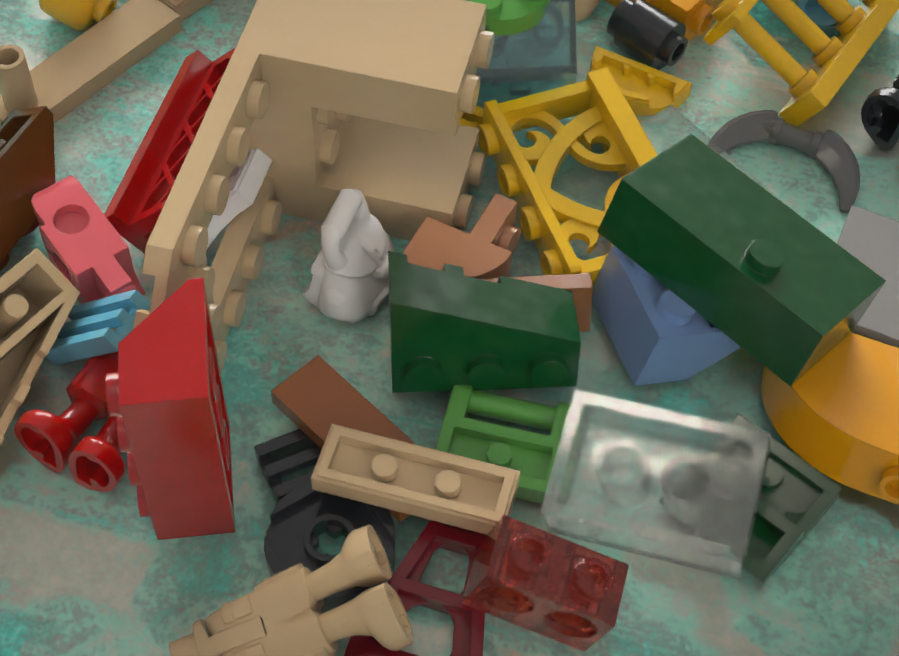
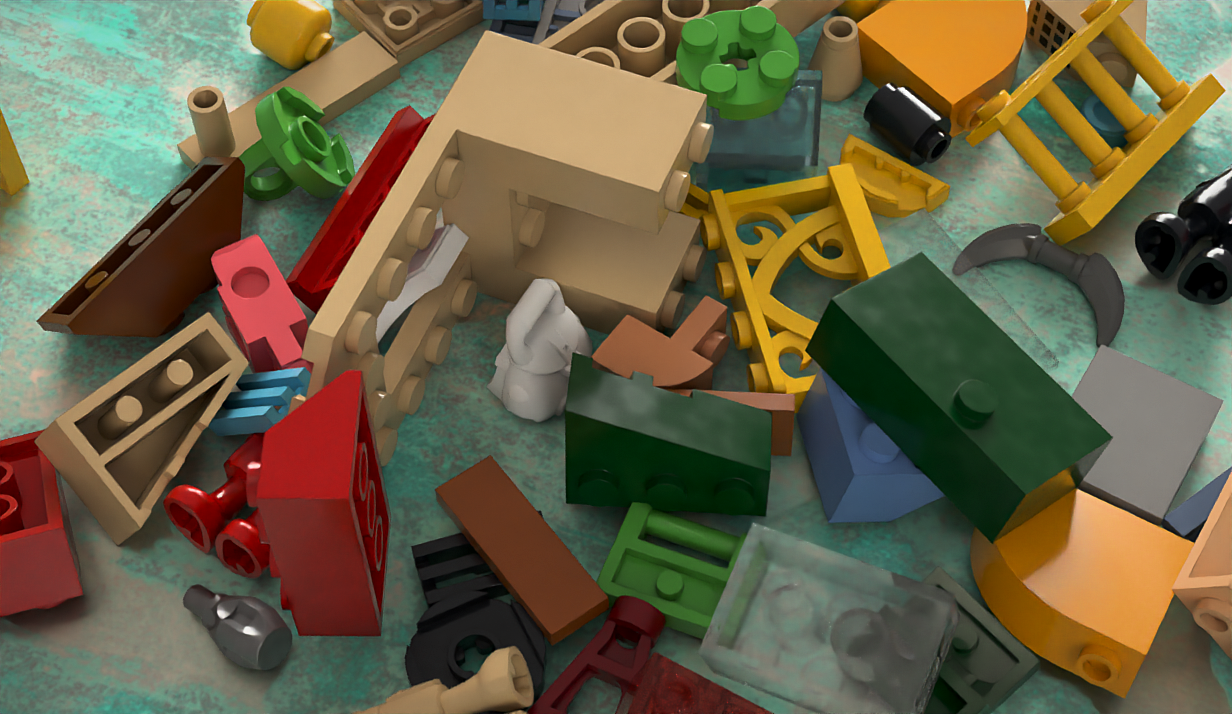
camera: 10 degrees right, 0 degrees up
tan tile [311,424,521,539] -> none
none -> flat silver piece [183,584,292,670]
none -> bright green tile [239,86,355,201]

